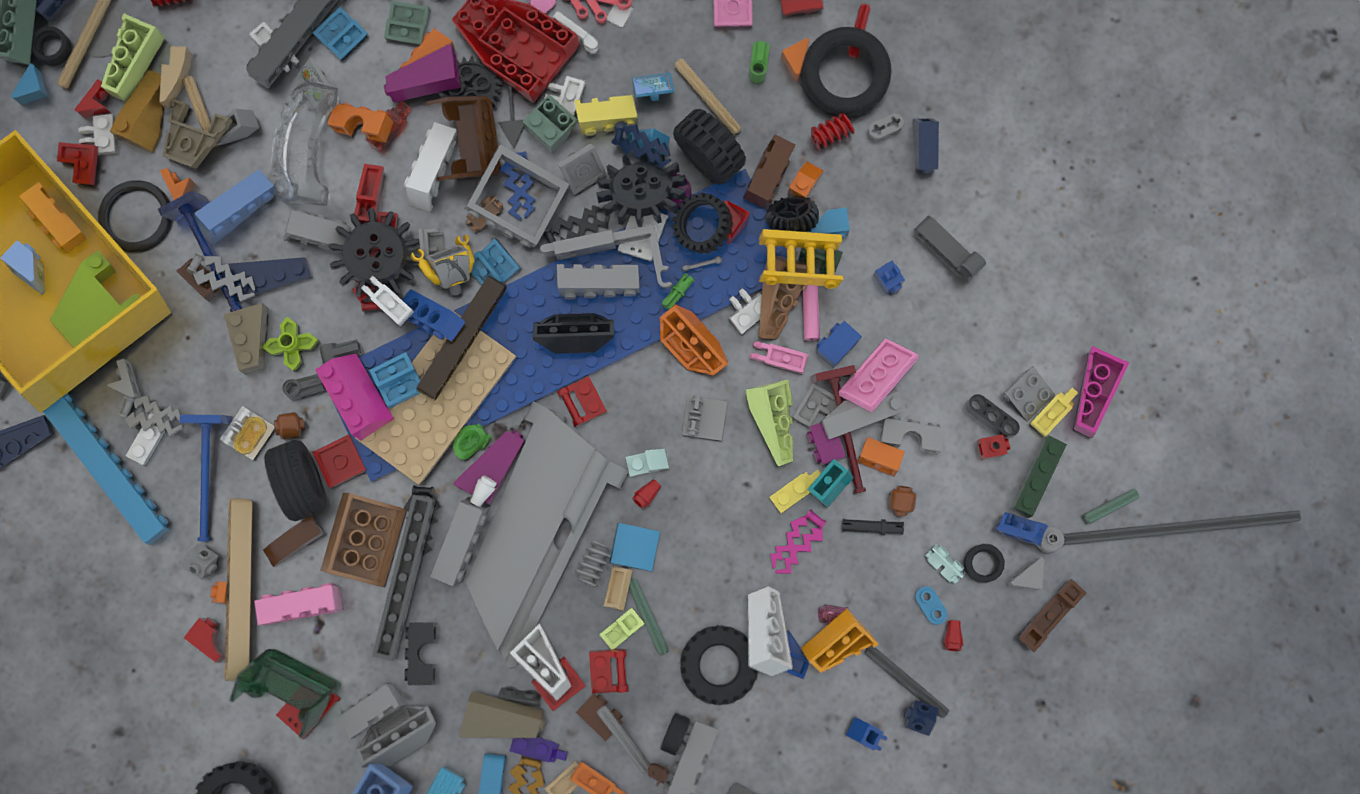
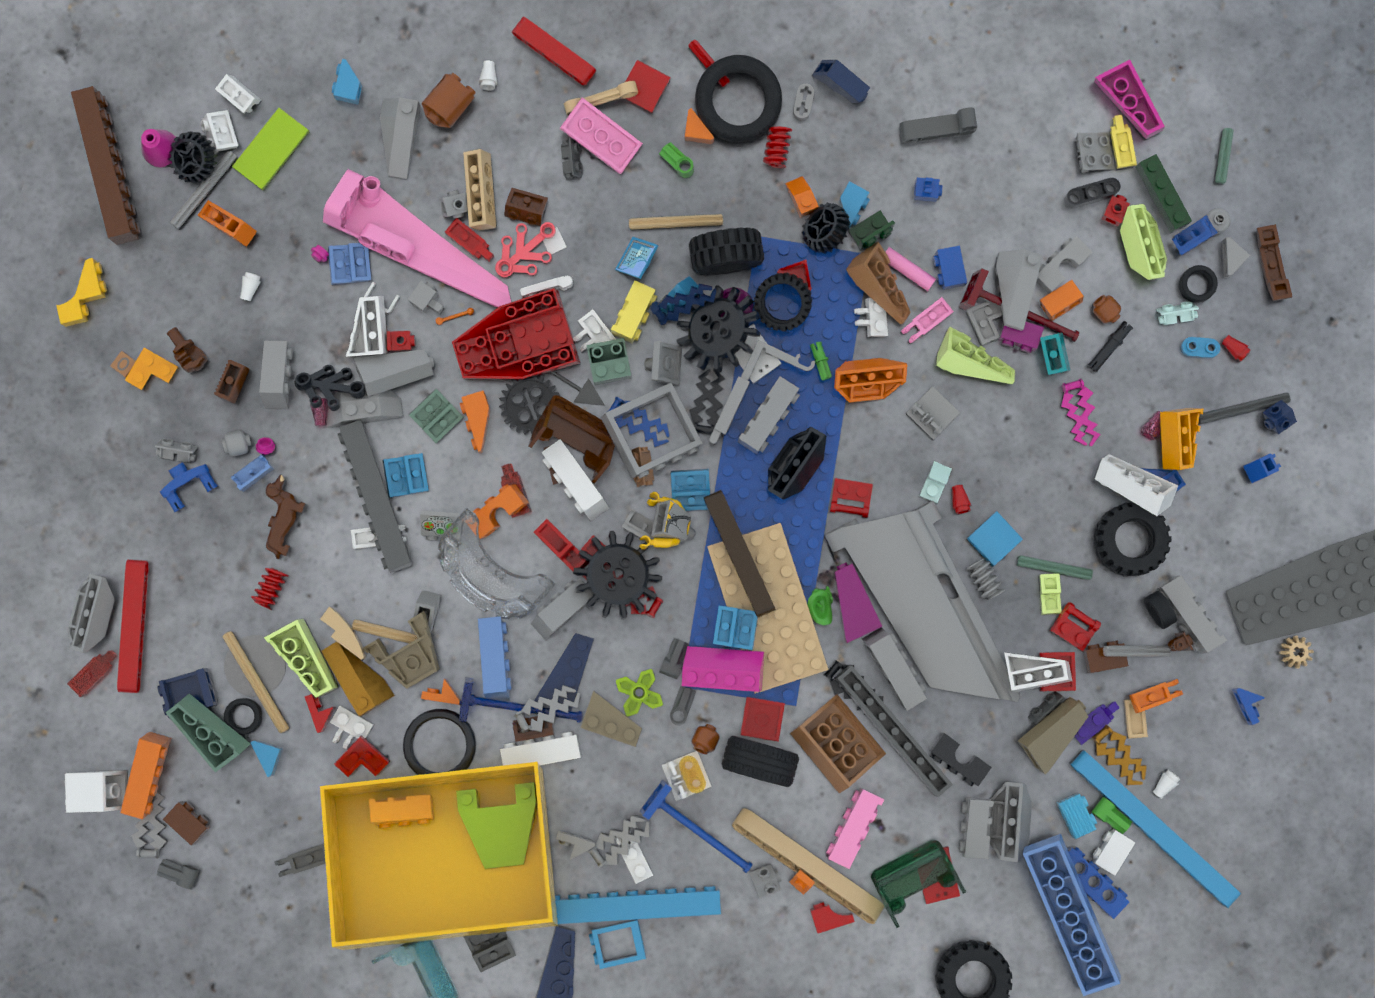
camera: 55 degrees left, 5 degrees up
light blue slope [0,241,45,295] -> none
reddish brown slope [263,516,324,567] -> none
white hinge [361,276,414,326] -> none
magenta slope [384,44,461,103] -> none
blue brick [402,289,465,342] -> none
white cone [470,475,497,507] -> none
tan tile [604,566,633,610] -> none
light grey hinge [682,256,722,272] -> none
reddish brown wedge [743,134,796,208] -> none
yellow fence [759,229,843,289] -> none
light yellow hinge [769,470,821,514] -> none
bright pink tile [839,338,919,413] -> none
dark grey axle [1064,510,1301,545] -> none
none -> white brick [500,732,581,765]
none -> dark azure window [589,919,646,969]
none -> yellowish green wedge [1120,204,1167,280]

